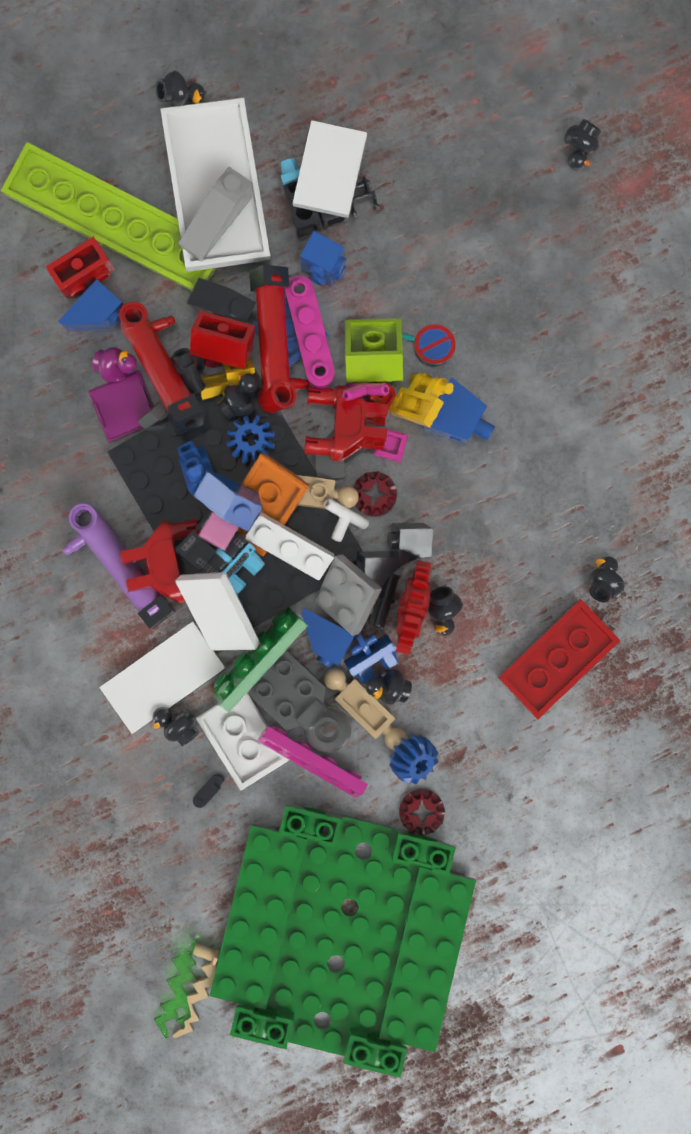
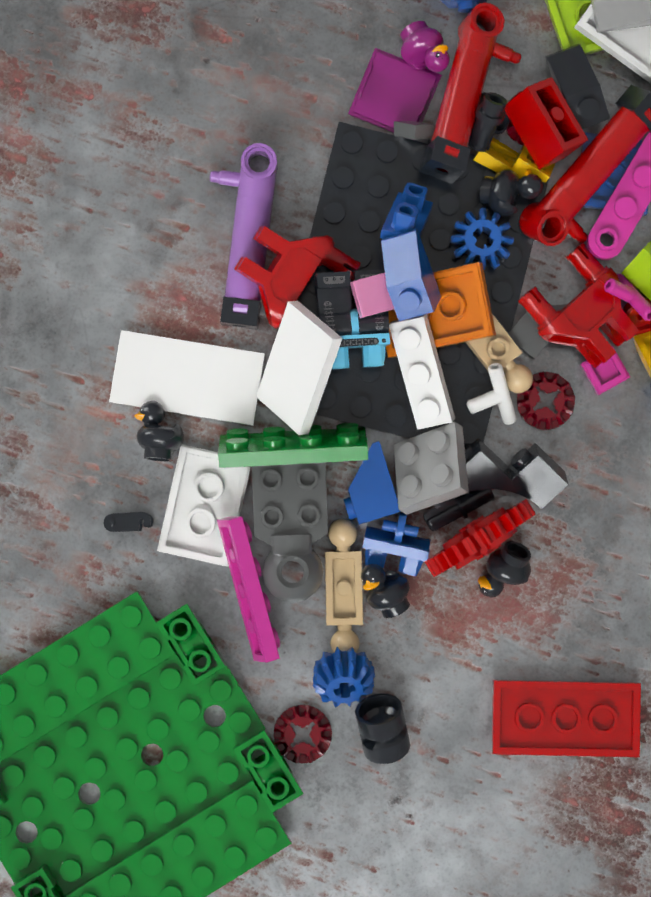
camera: 40 degrees right, 0 degrees up
none -> black wheel [355,693,411,764]

